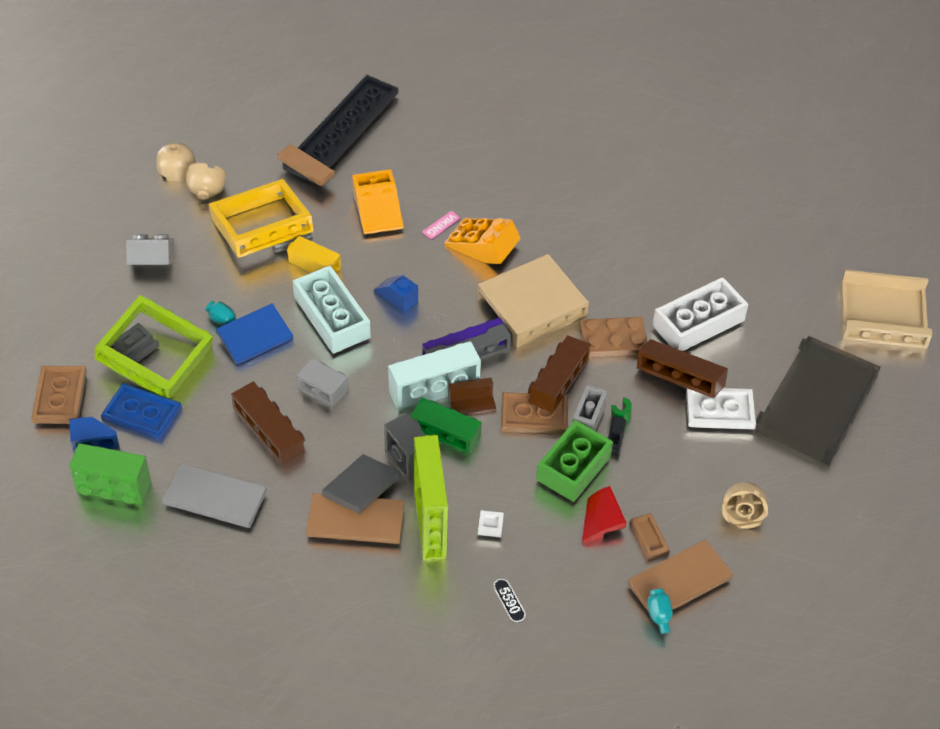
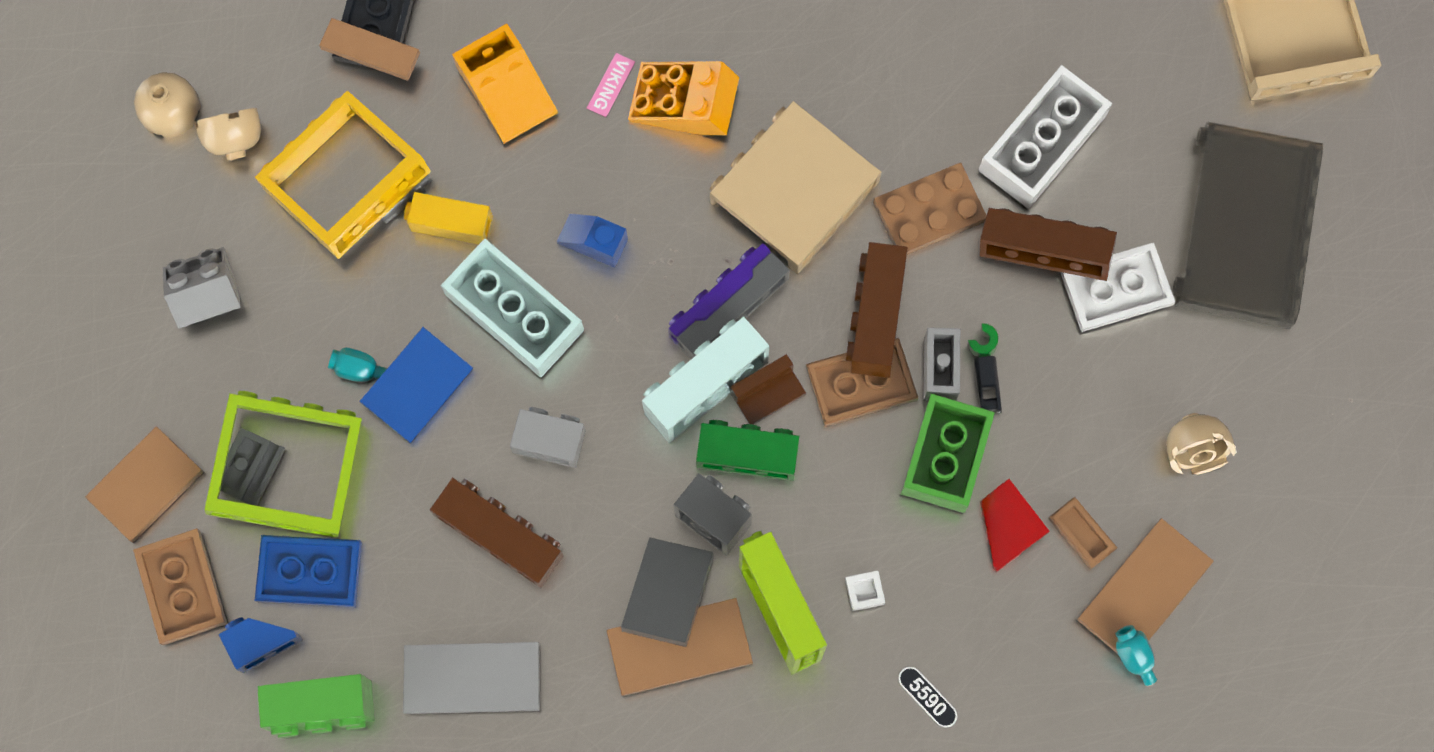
camera: 15 degrees left, 25 degrees up
none -> medium nougat tile [85,426,204,543]

